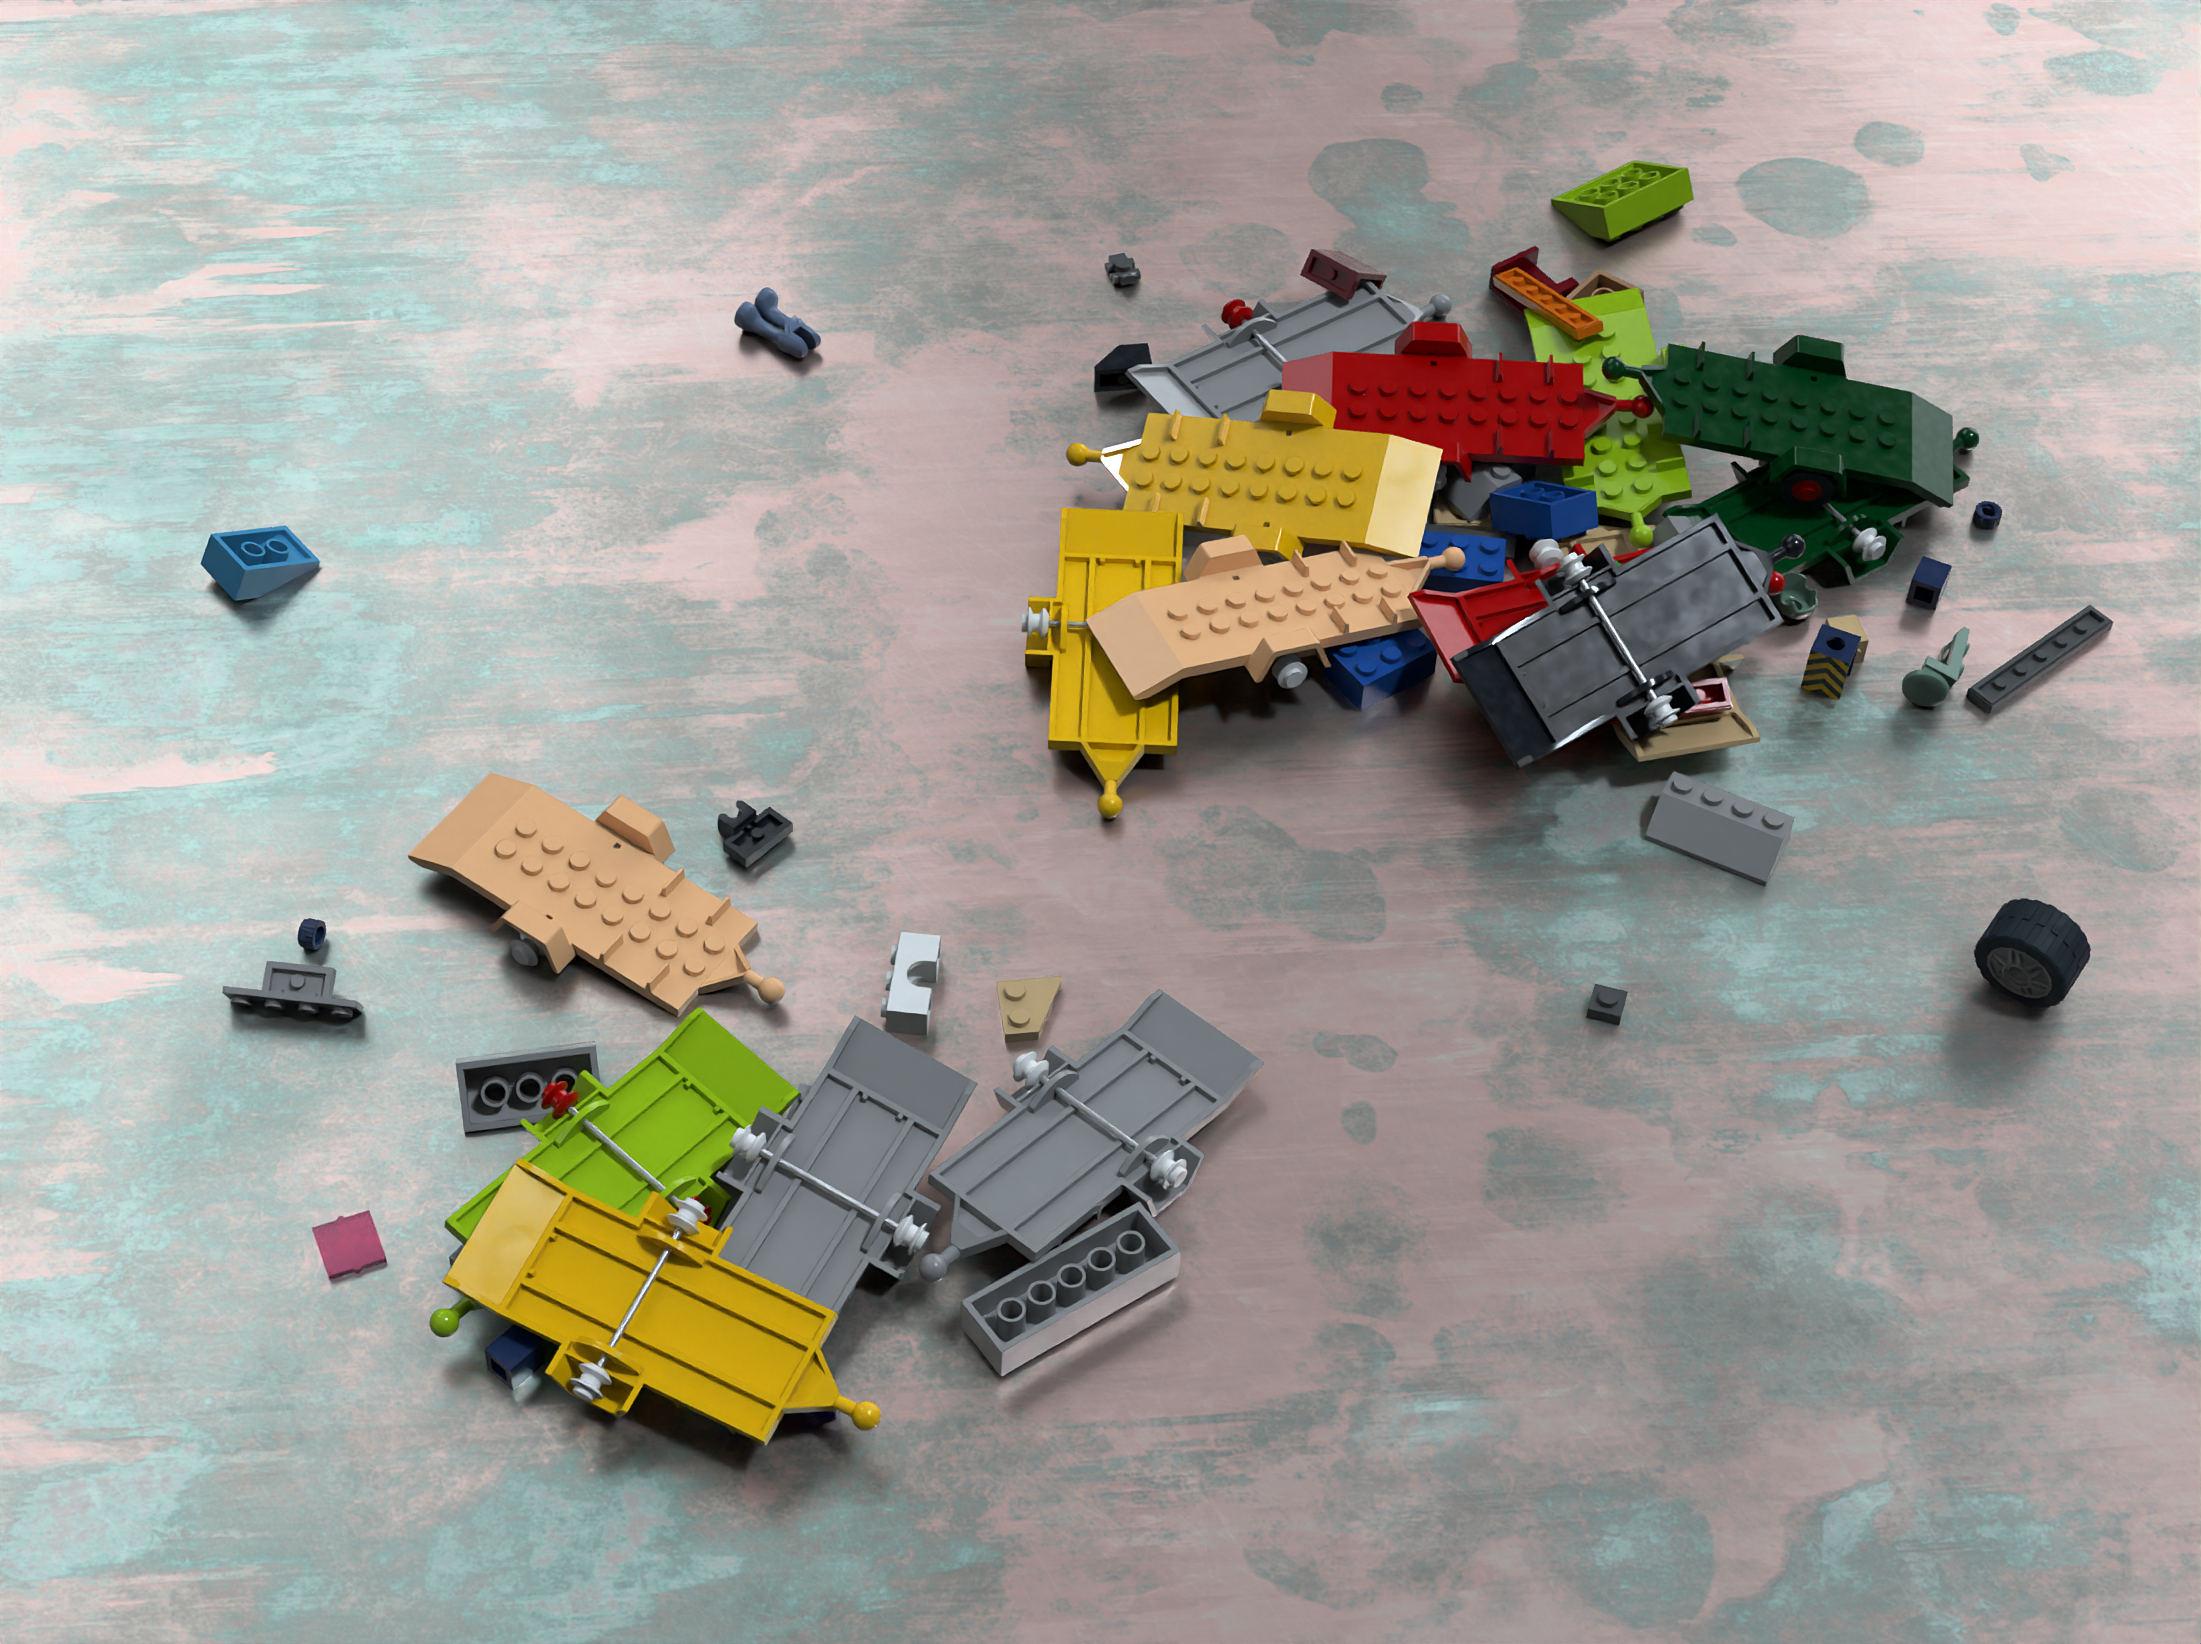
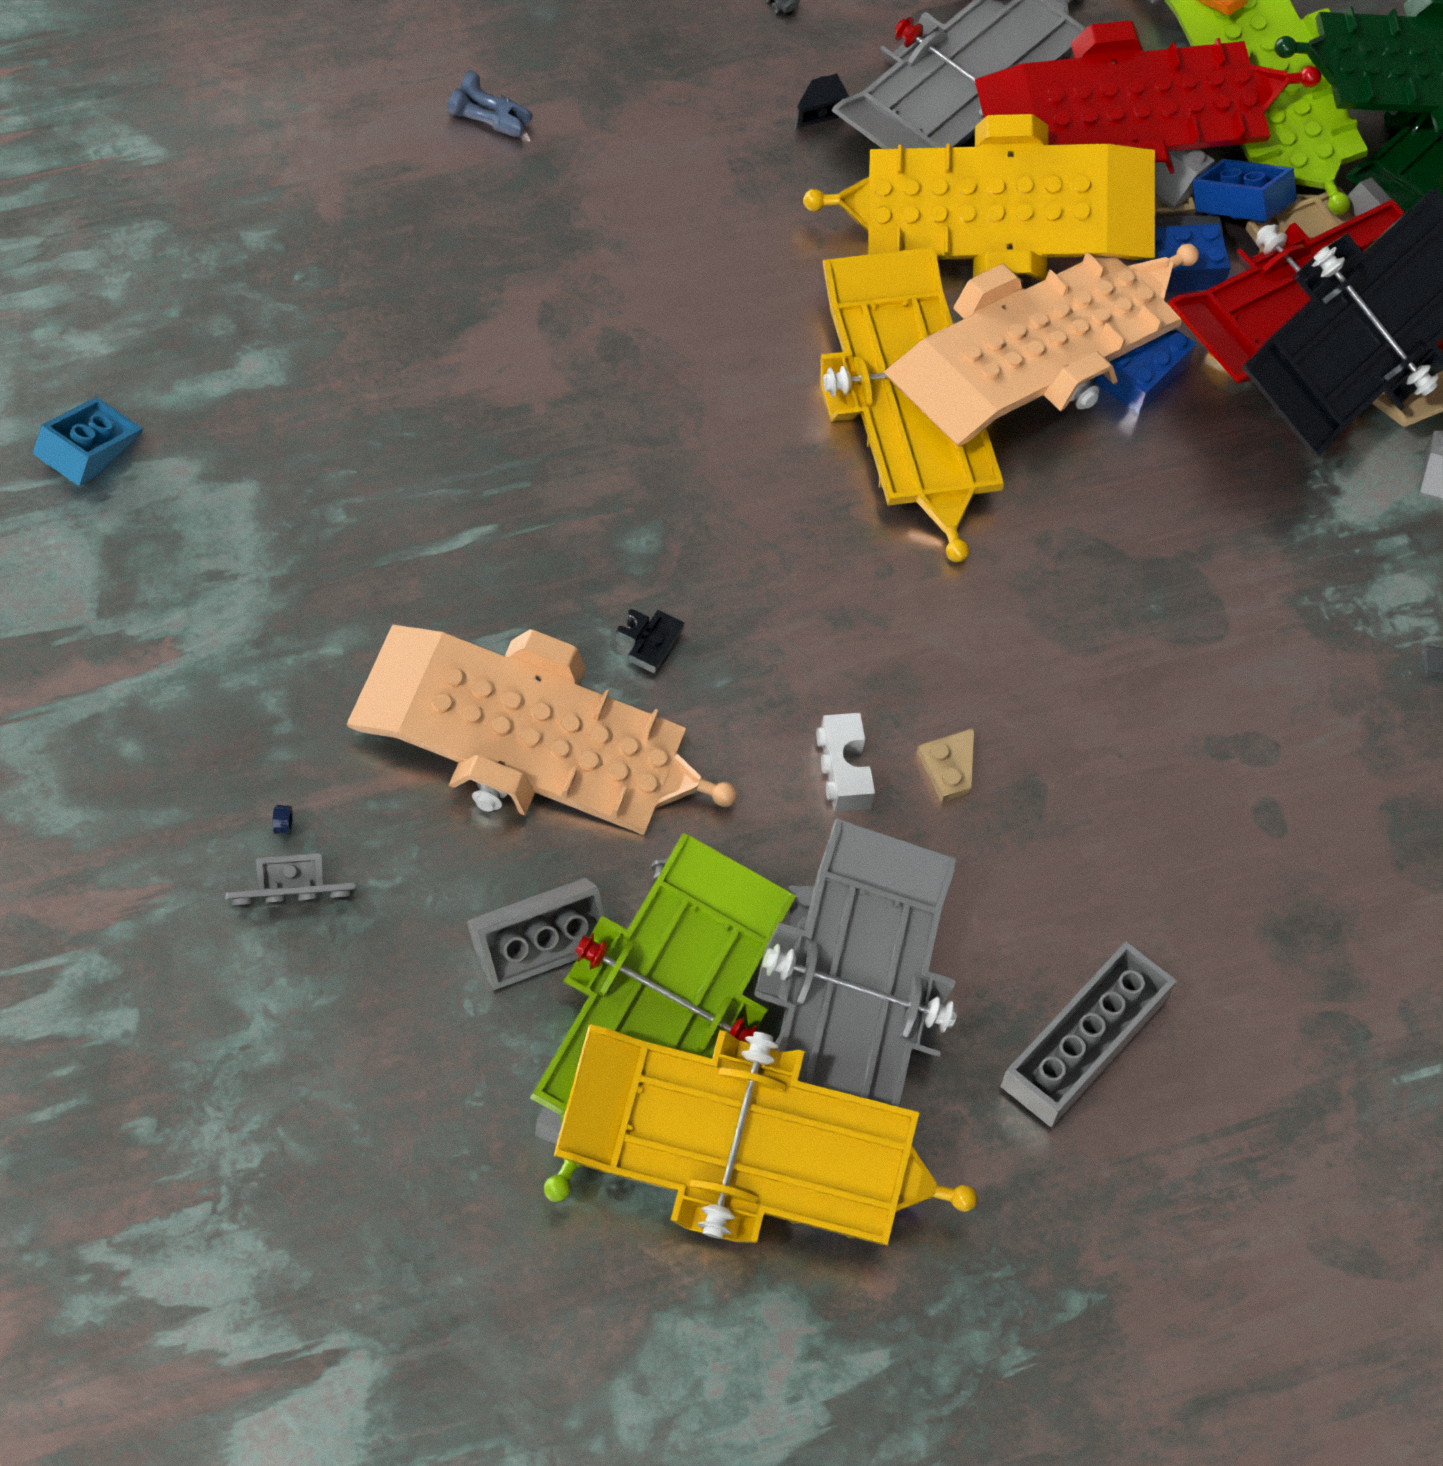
camera: 20 degrees left, 10 degrees up
clear pink piece [312,1210,387,1280] -> none
dark blue brick [484,1324,545,1390] -> none
light grey piece [919,989,1264,1283] -> none

